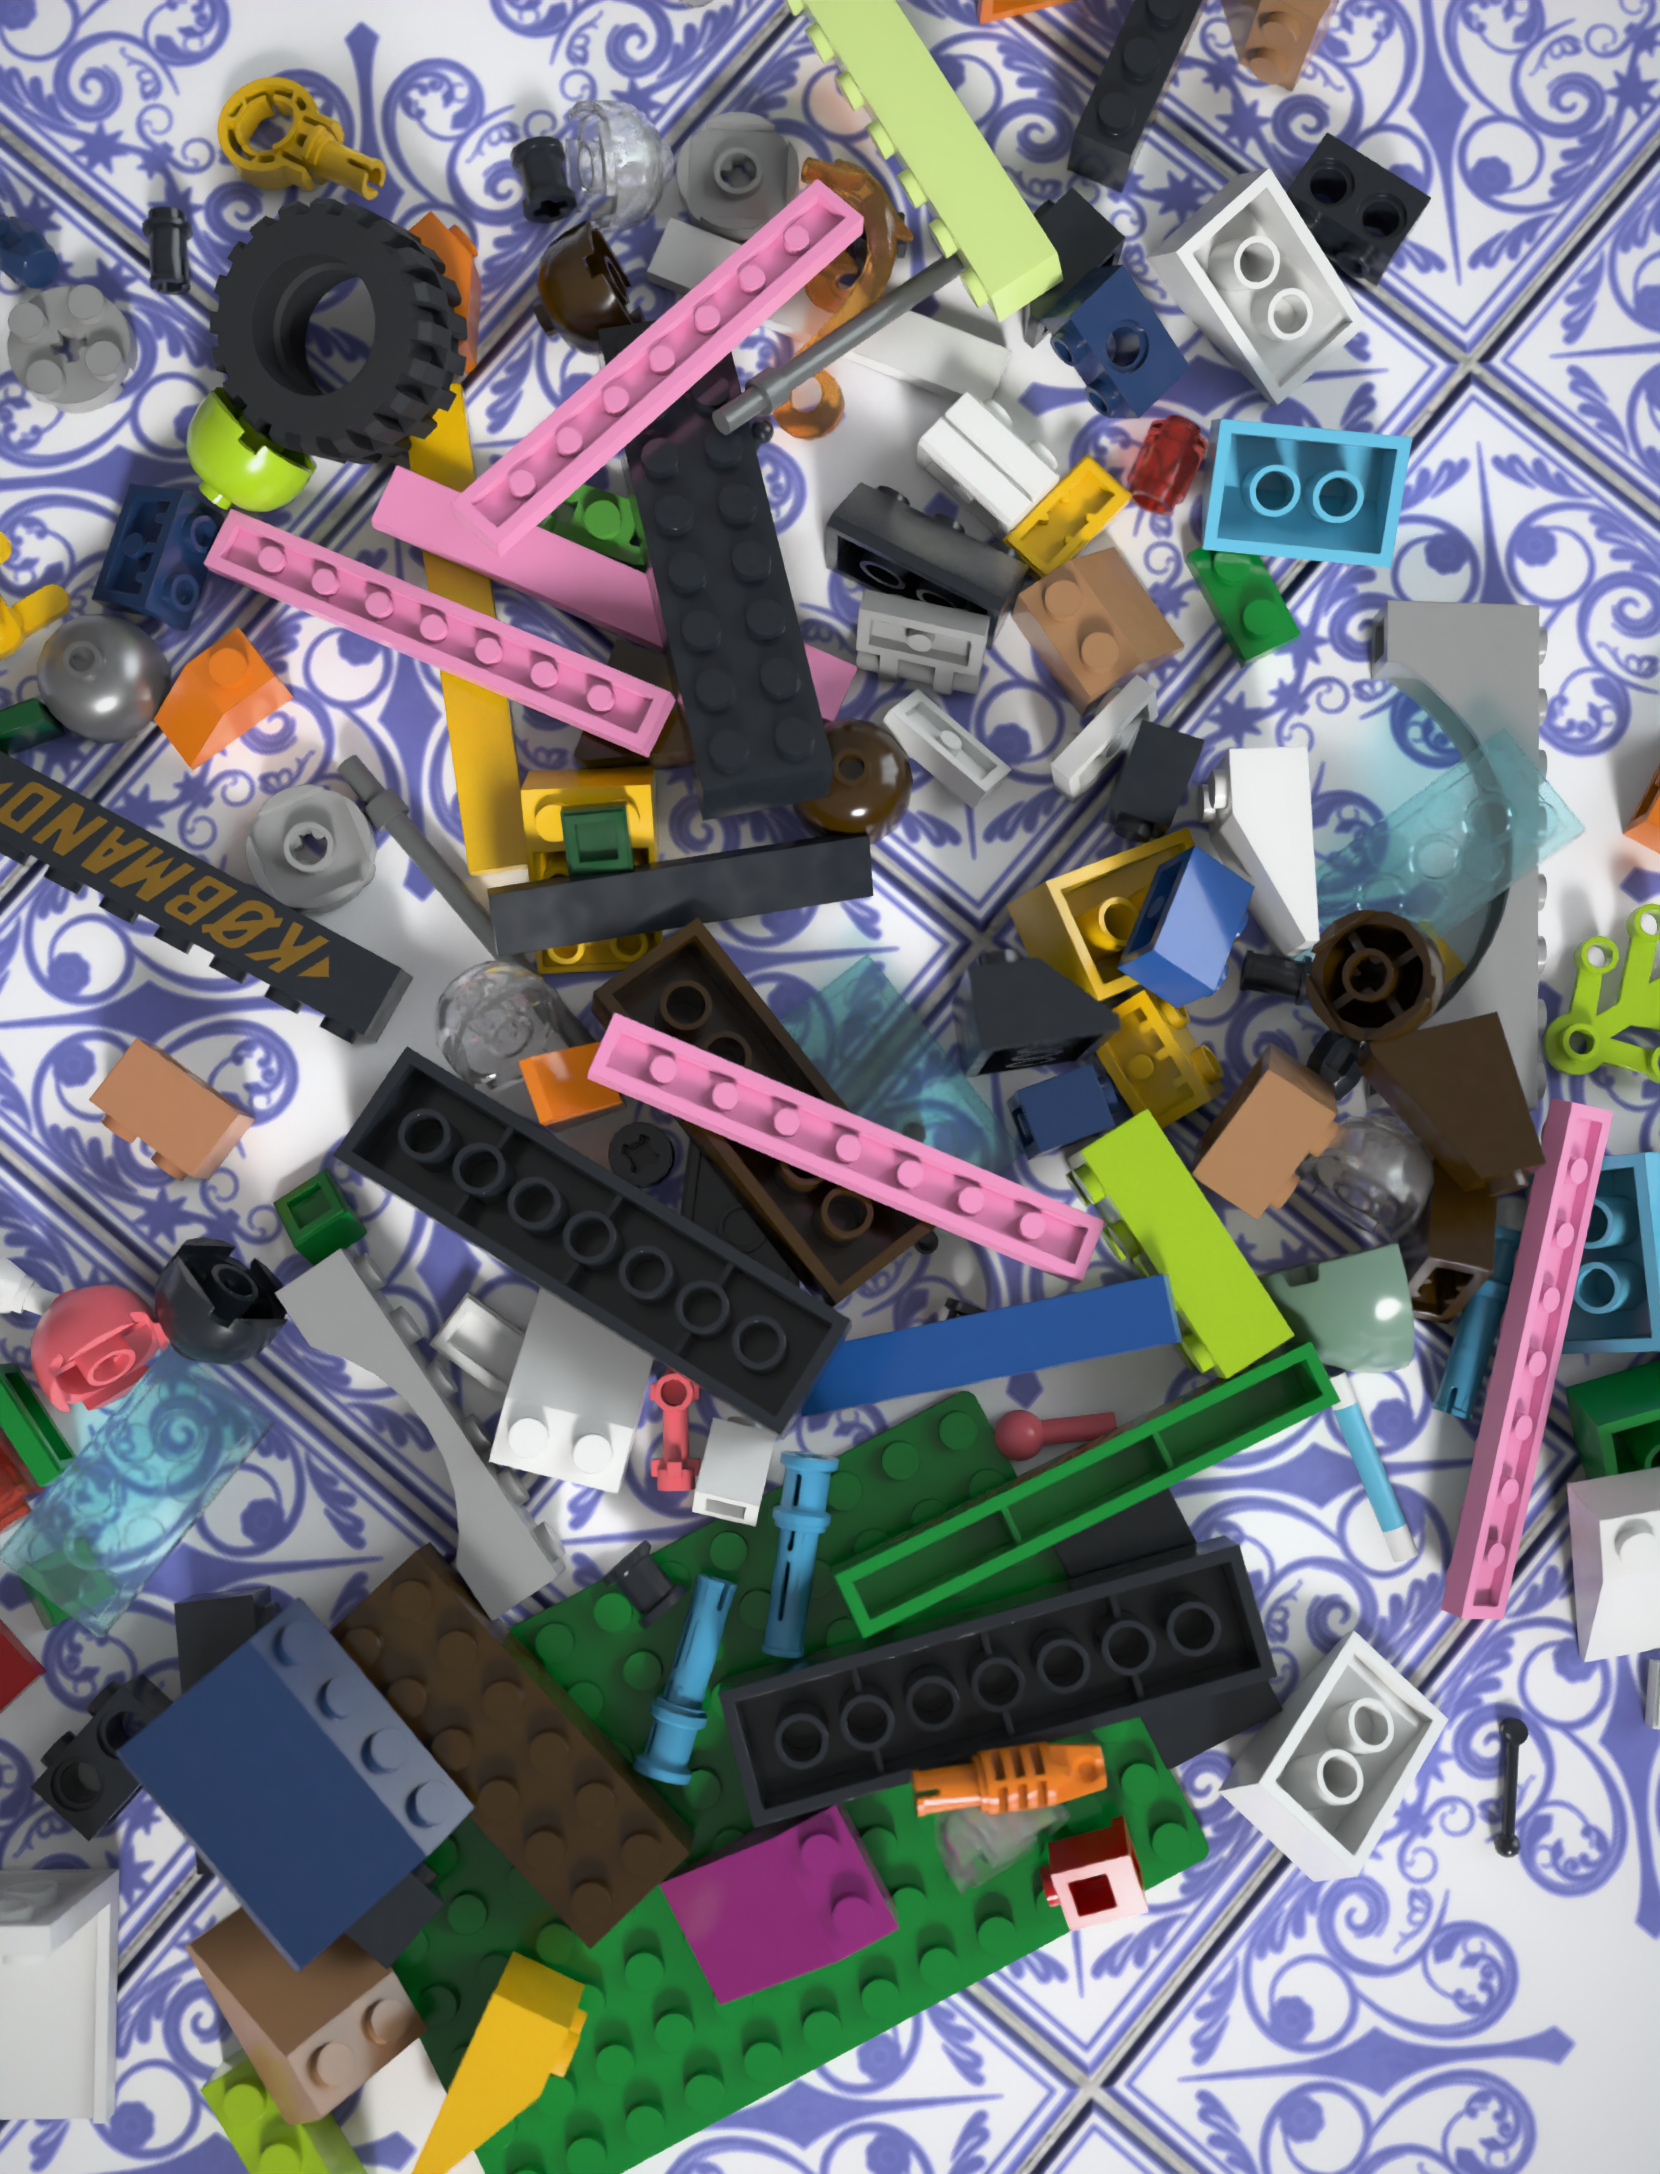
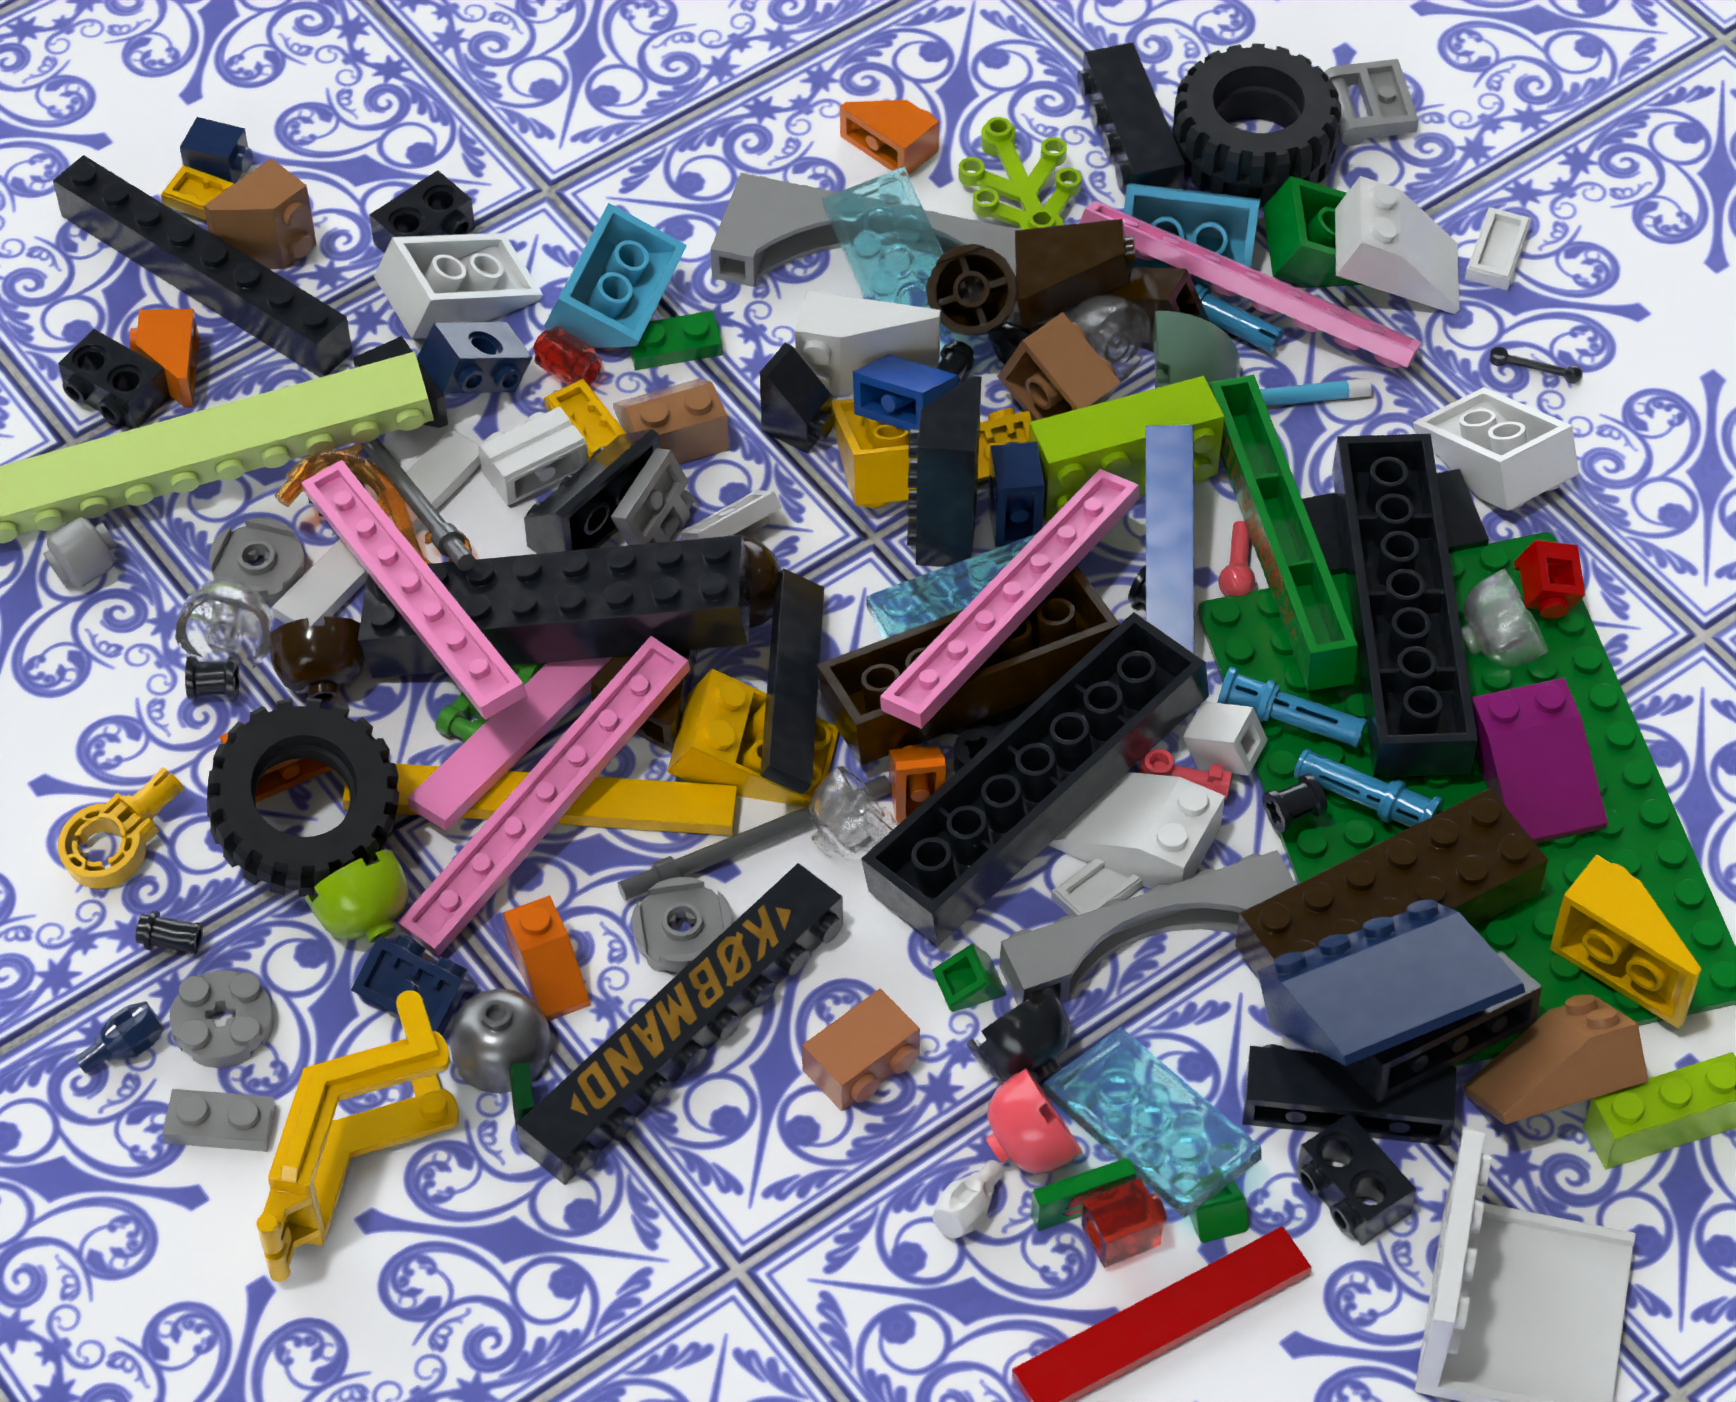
camera: 75 degrees left, 30 degrees down
dark green tile [560,801,635,875] -> none
orange hinge [911,1741,1106,1817] -> none
white plate [1050,675,1158,804] -> none

